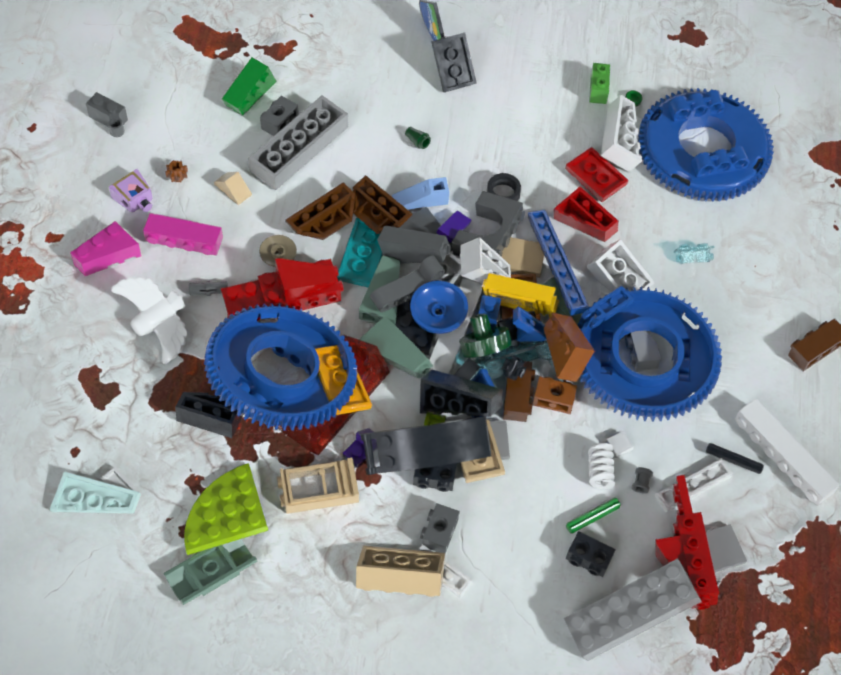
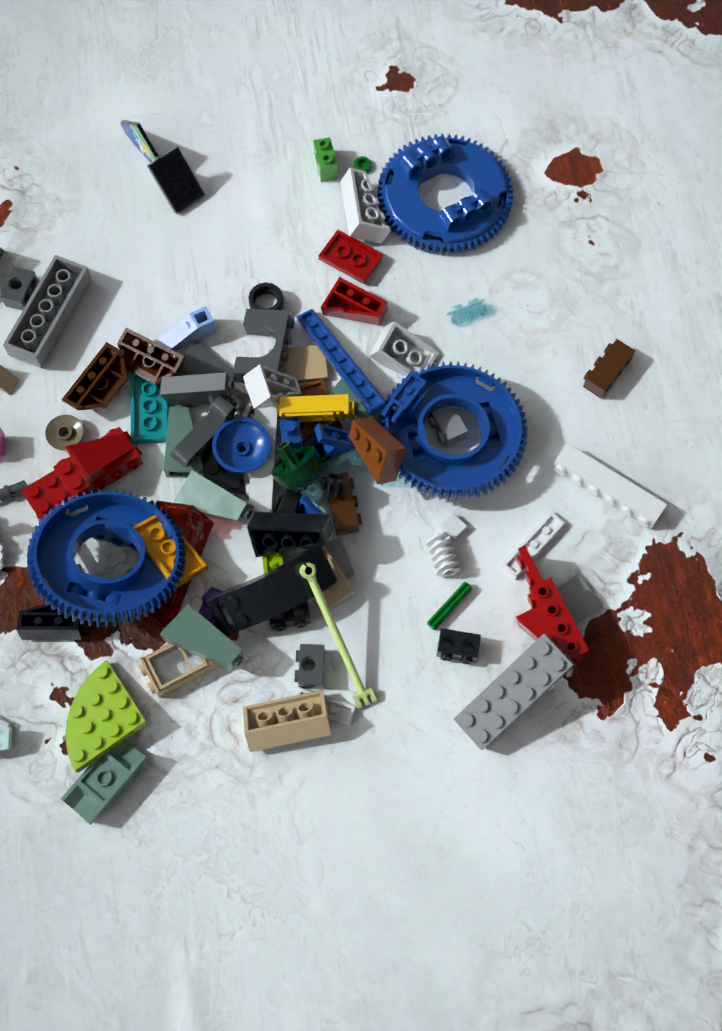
camera: 15 degrees left, 10 degrees up
dark green cone [405,126,431,149] -> none
dark purple tile [436,210,472,243] -> none
dark orange brick [533,376,578,415] -> none
dark grey bush [632,467,653,494] -> none
black axle [706,443,764,474] -> none
none -> sand green slope [160,604,244,670]
none -> yellowish green hinge [299,563,377,709]

